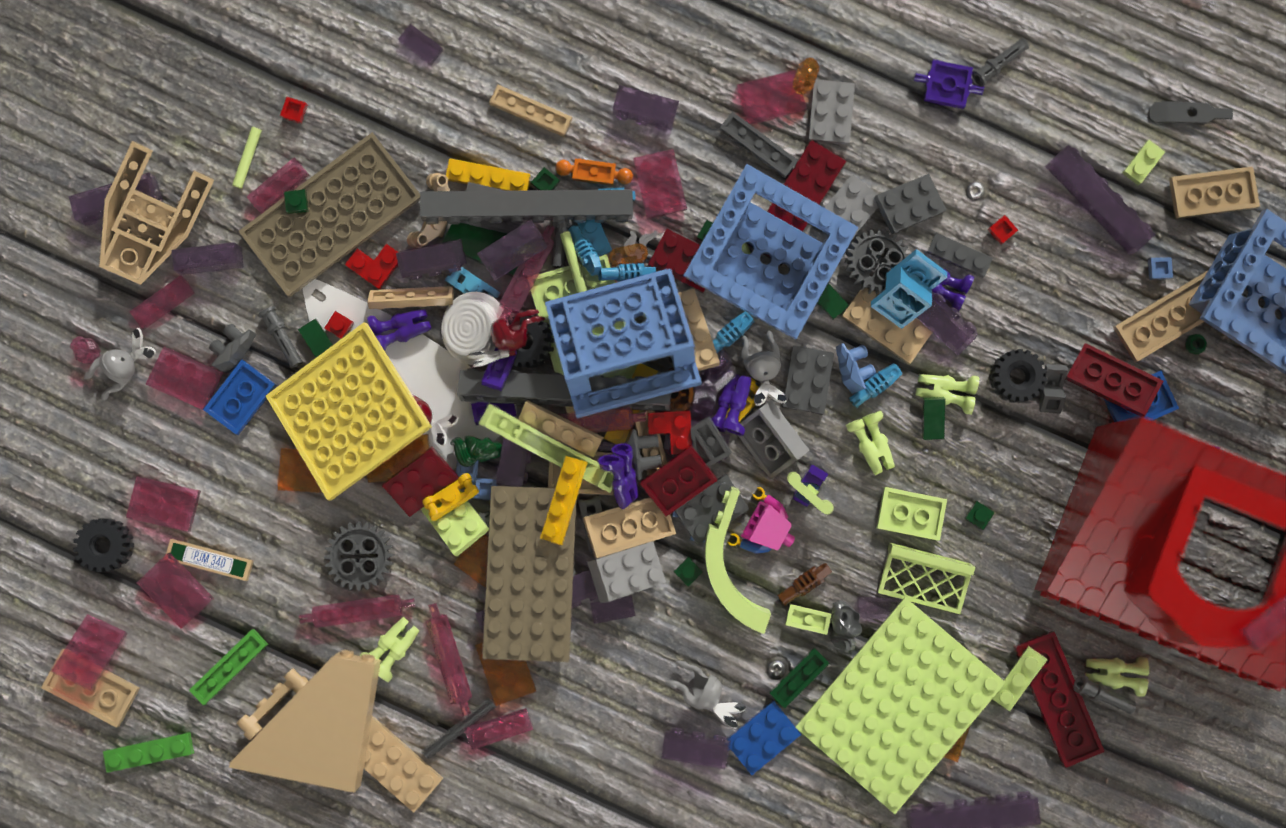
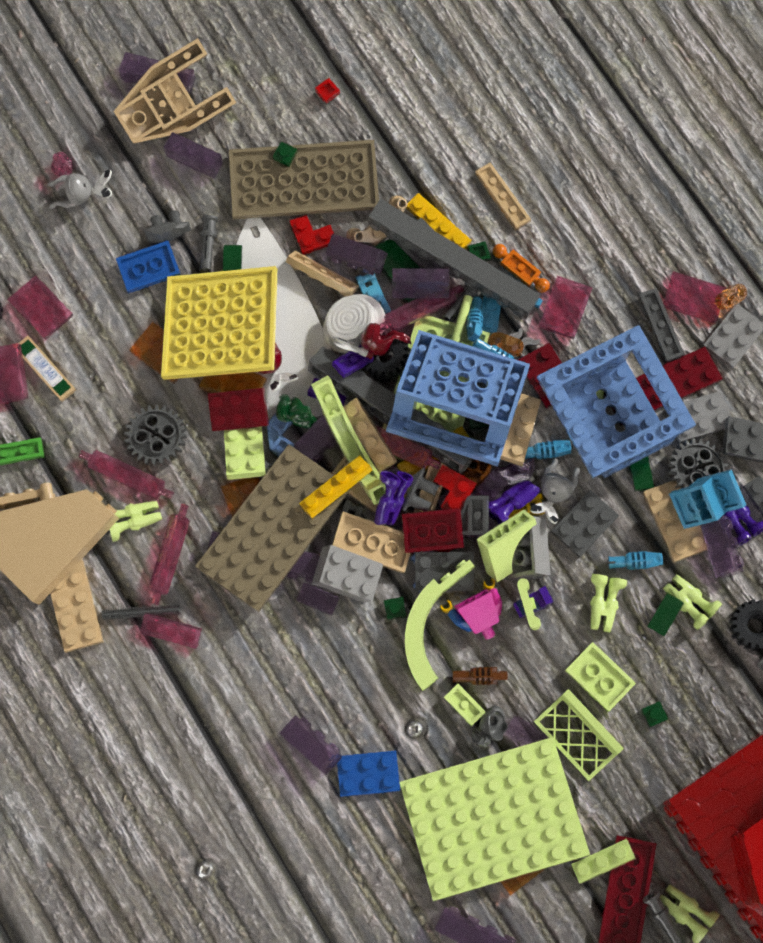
camera: 40 degrees right, 10 degrees down
clear pink plate [130,275,195,329] -> none
clear pink plate [146,346,223,410] -> none
yellowish green piece [232,127,262,189] -> none
clear pink plate [247,157,309,214] -> none
red plate [324,311,354,339] -> none
dark purple piece [367,309,432,351] -> none
clear purple tile [398,24,443,66] -> none
yellow plate [422,473,479,521] -> none
clear orange plate [475,642,537,706] -> none
clear purple brick [613,85,679,131] -> none
light grey hair [665,661,746,729] -> none
dark green plate [769,648,830,709] -> none
medium blue connector [836,343,876,394] -> none
none -> yellowish green arch [477,510,537,582]

